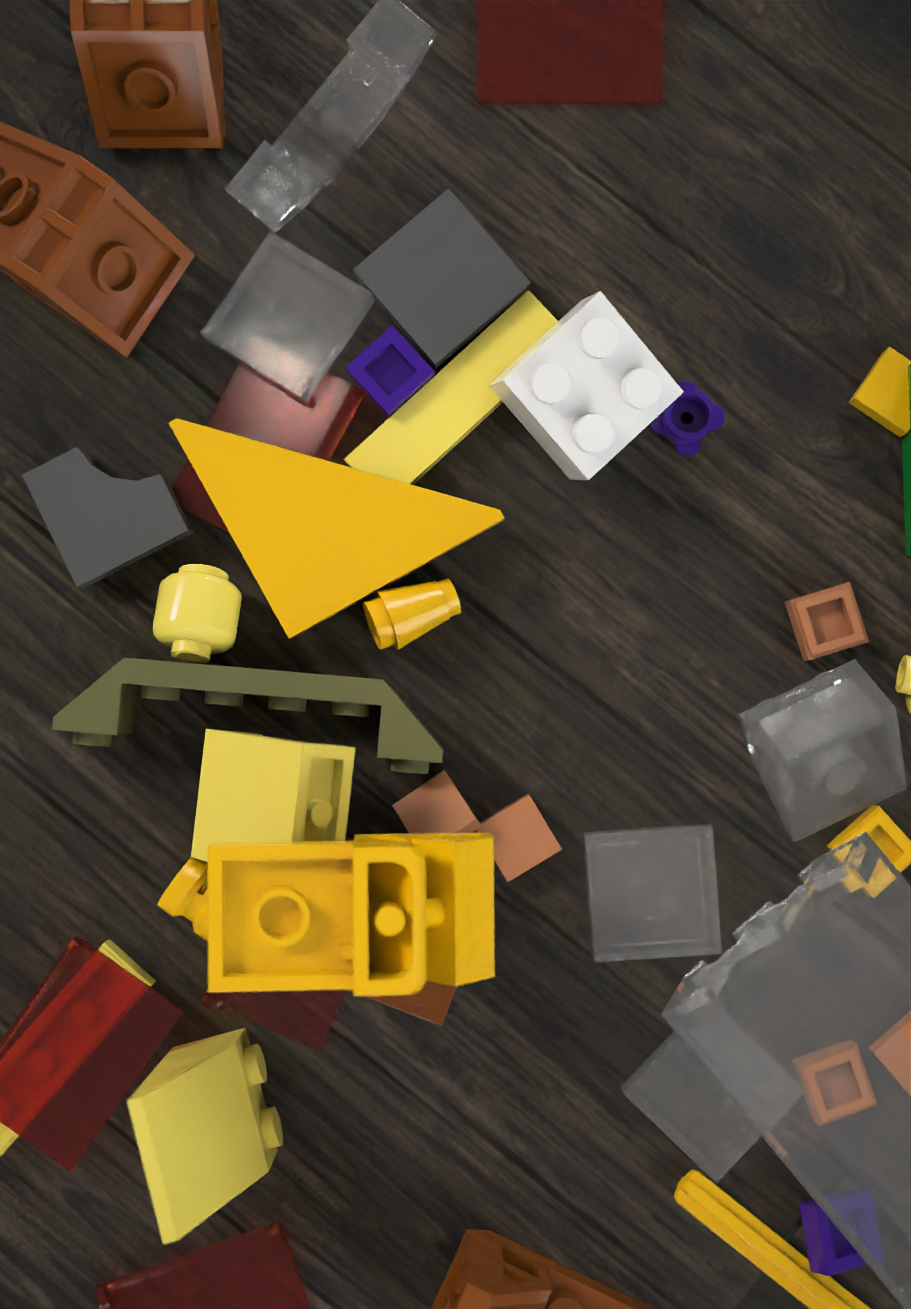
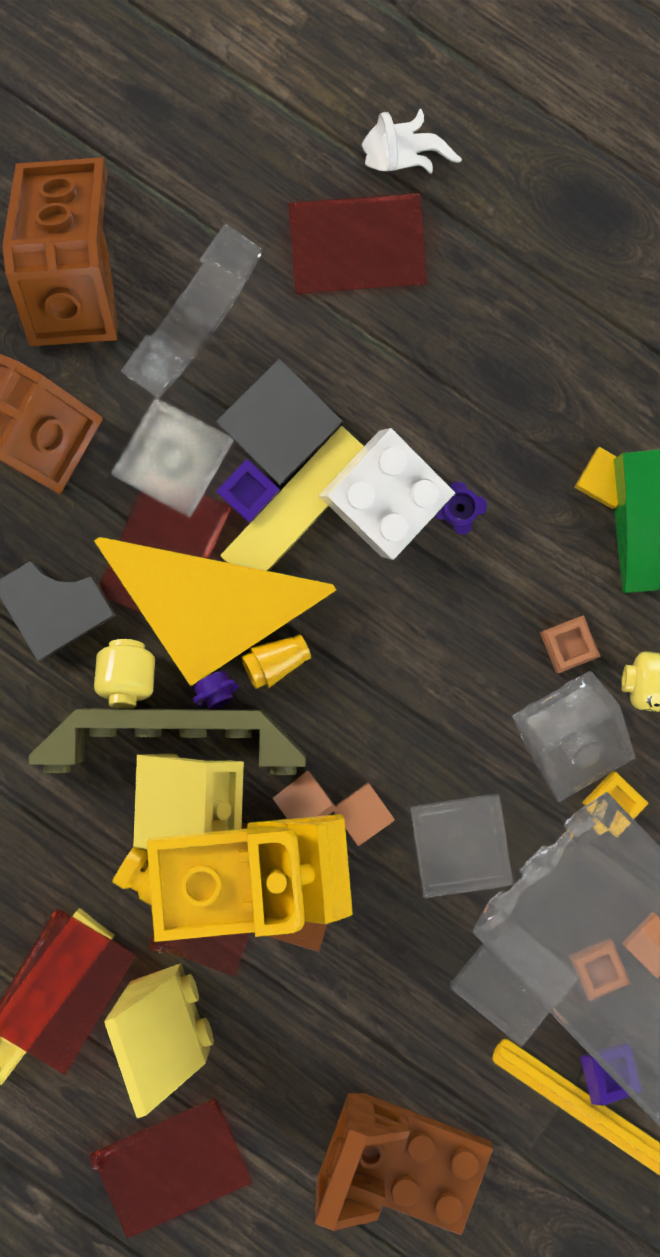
camera: 10 degrees left, 0 degrees up
none -> dark purple plate [193,671,239,710]

